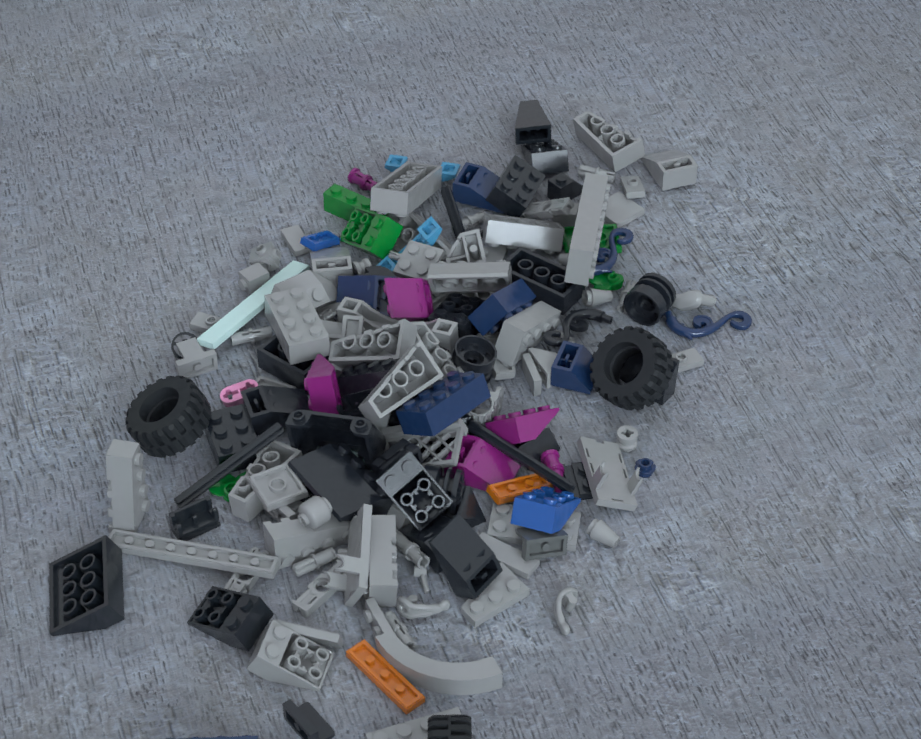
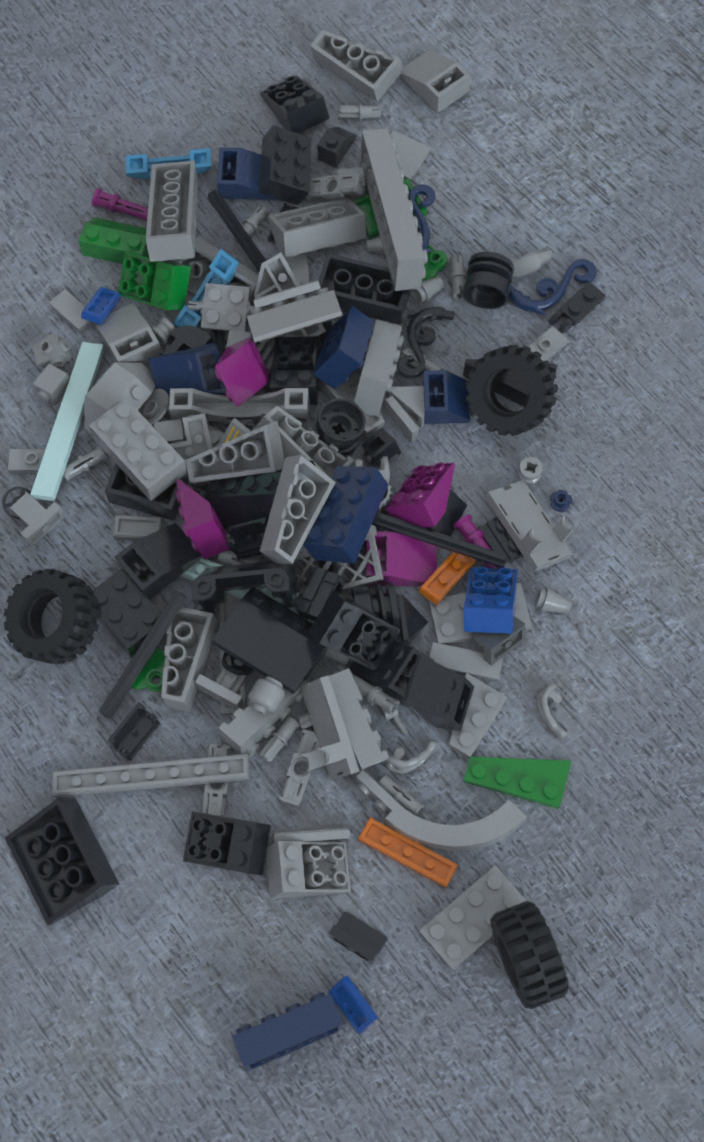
camera: 20 degrees left, 25 degrees up
light grey wedge [106,439,151,533] -> none
bright pink beam [220,379,258,407] -> none
light grey tile [248,462,308,512] -> none
black slope [515,100,551,145] -> none
light grey plate [620,176,645,199] -> none
none -> light grey tile [253,280,321,309]
none -> black brick [361,428,402,468]
none -> green wing [463,757,571,809]
none -> black hinge [549,282,605,334]

